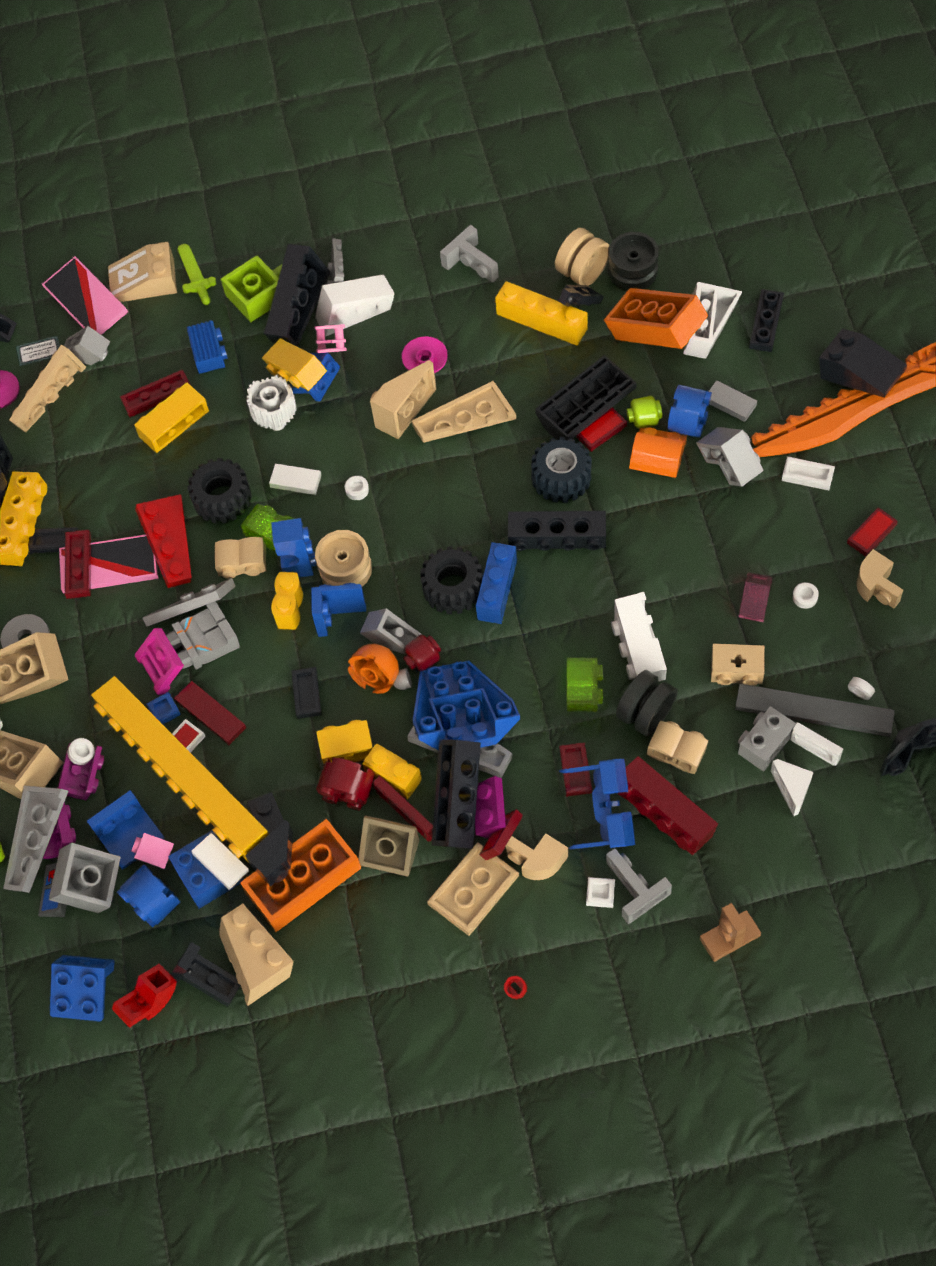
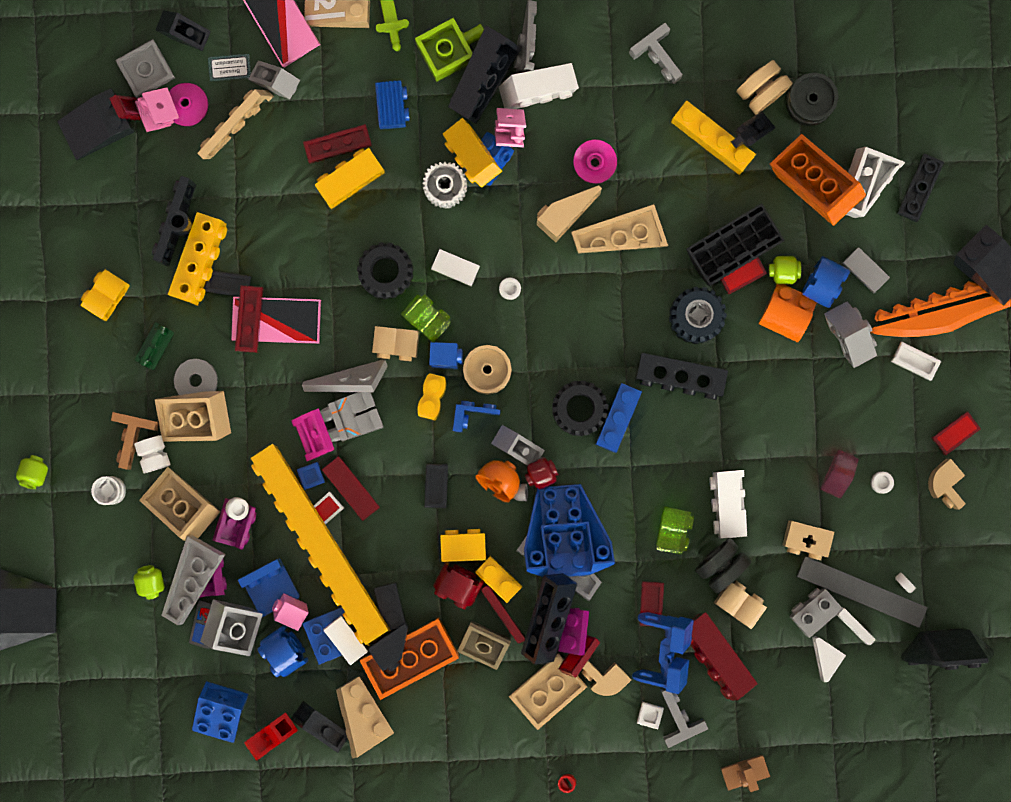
camera: 10 degrees right, 25 degrees up
red wing [135,494,192,588] -> none

